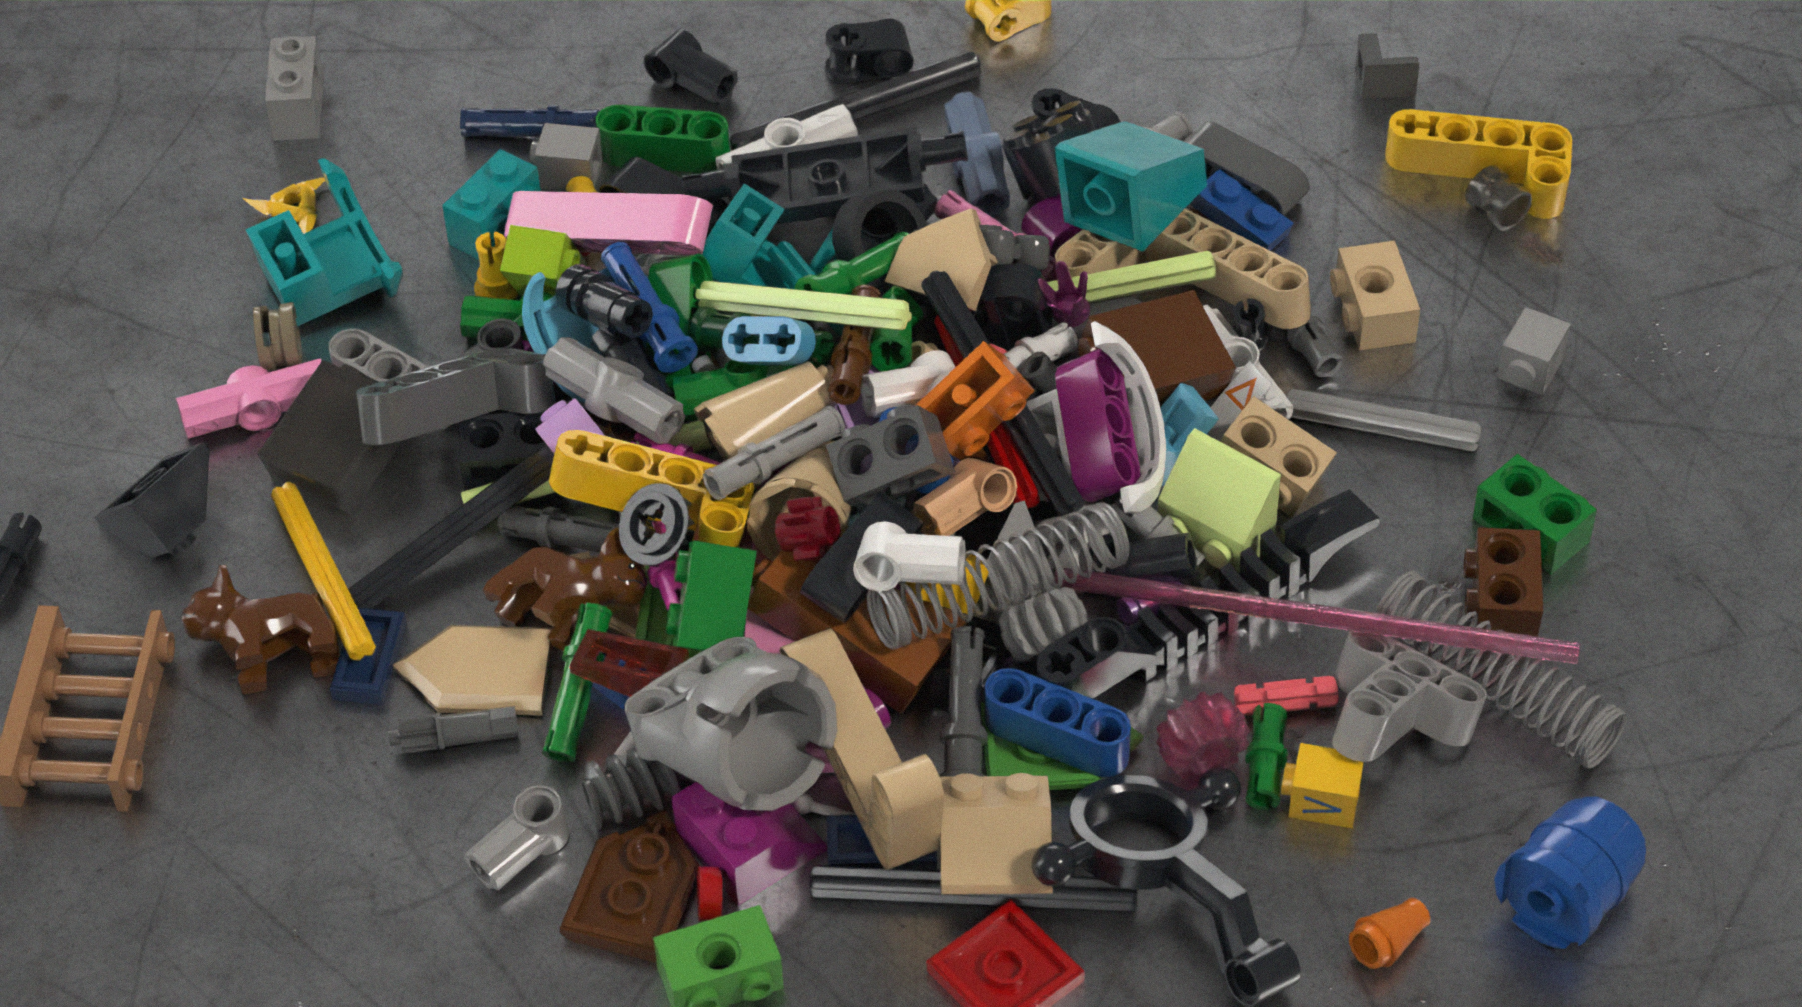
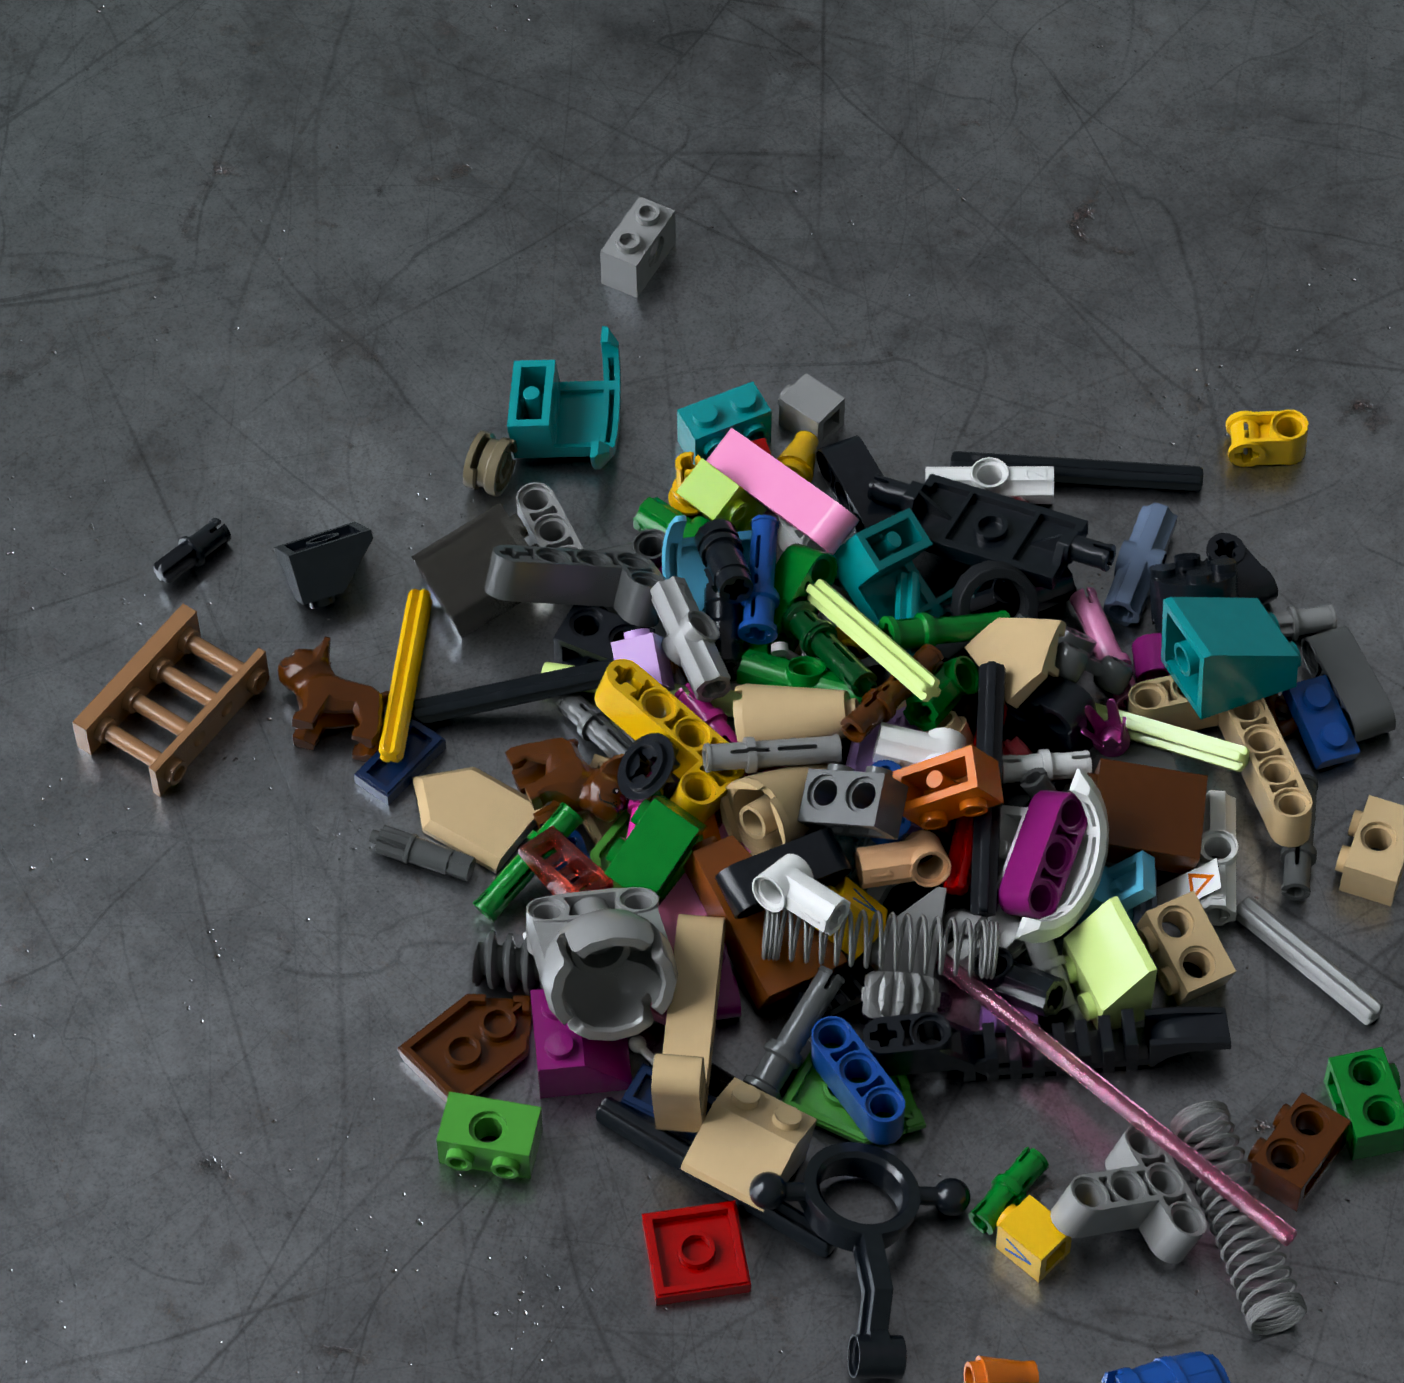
camera: 30 degrees right, 5 degrees up
bright pink piece [176,359,332,439] -> none
yellow piece [242,177,325,234] -> none
dark blue pin [460,105,600,137] -> none
light grey piece [464,785,569,890] -> none
green beam [596,104,730,173] -> none
black piece [643,29,738,105] -> none
red tile [697,867,722,922] -> none
dark azure beam [722,316,816,366] -> none
dark red gear [775,496,840,561] -> none
black piece [825,19,914,84] -> none
clear pink gear [1156,691,1250,781] -> none
black pin [1233,298,1270,351] -> none
coral axle [1234,676,1339,716] -> none

